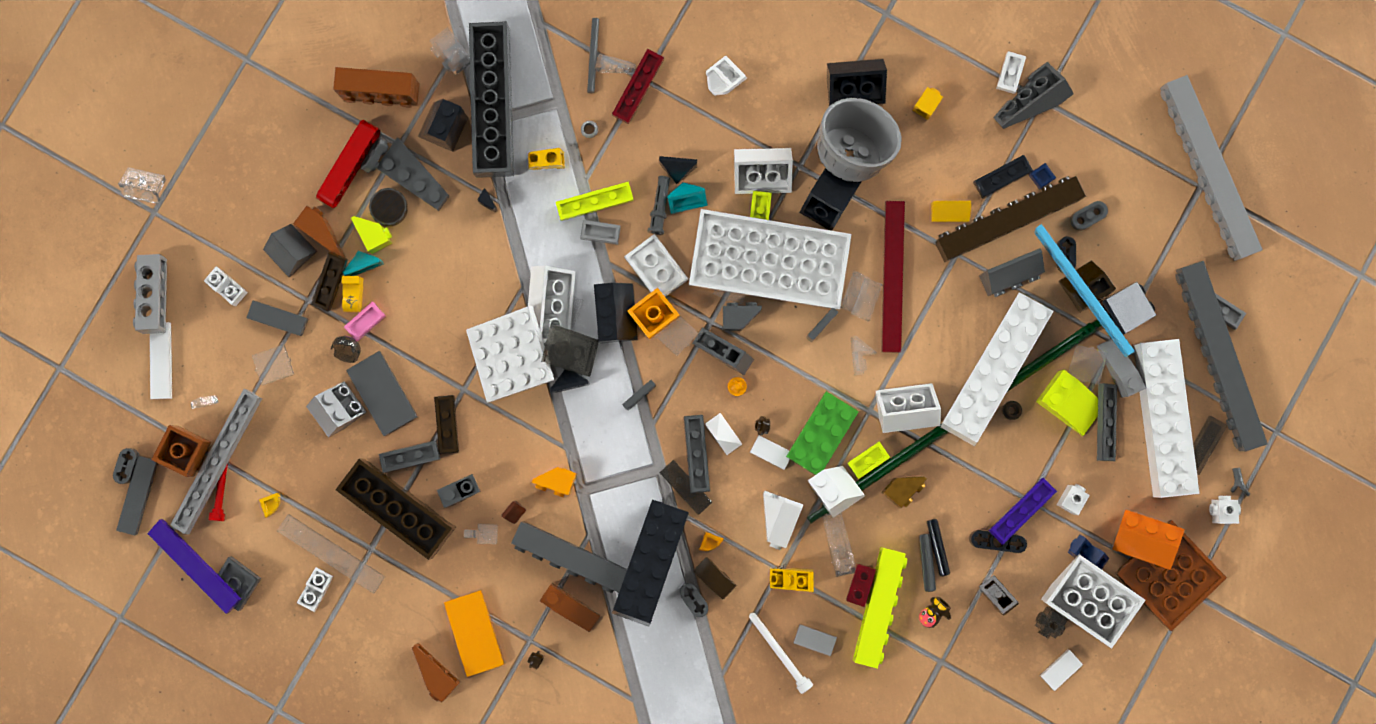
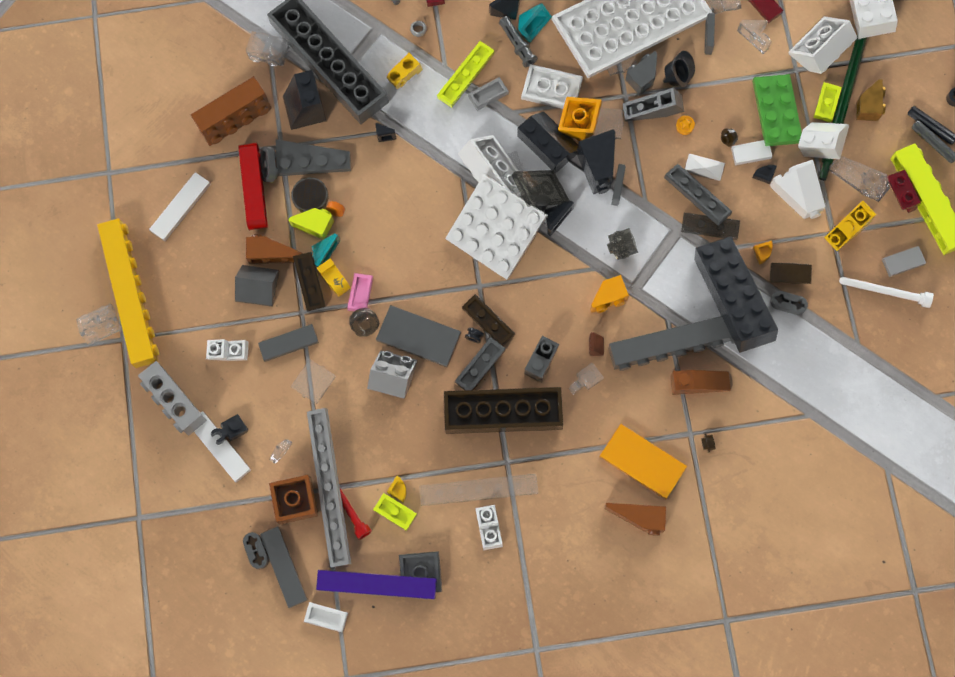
camera: 35 degrees left, 10 degrees down
none -> yellow brick [97,218,159,368]
none -> white tile [149,172,211,241]
none -> black plate [211,414,248,445]
none -> white tile [304,602,348,633]
none -> orange tile [326,201,345,217]
none -> neon yellow plate [373,493,417,531]
none -> black bush [465,328,484,343]
none -> black slope [577,129,615,195]
none -> clear smoke brick [607,228,638,260]
none -> black piece [663,51,695,87]
none -> black tile [752,165,777,184]

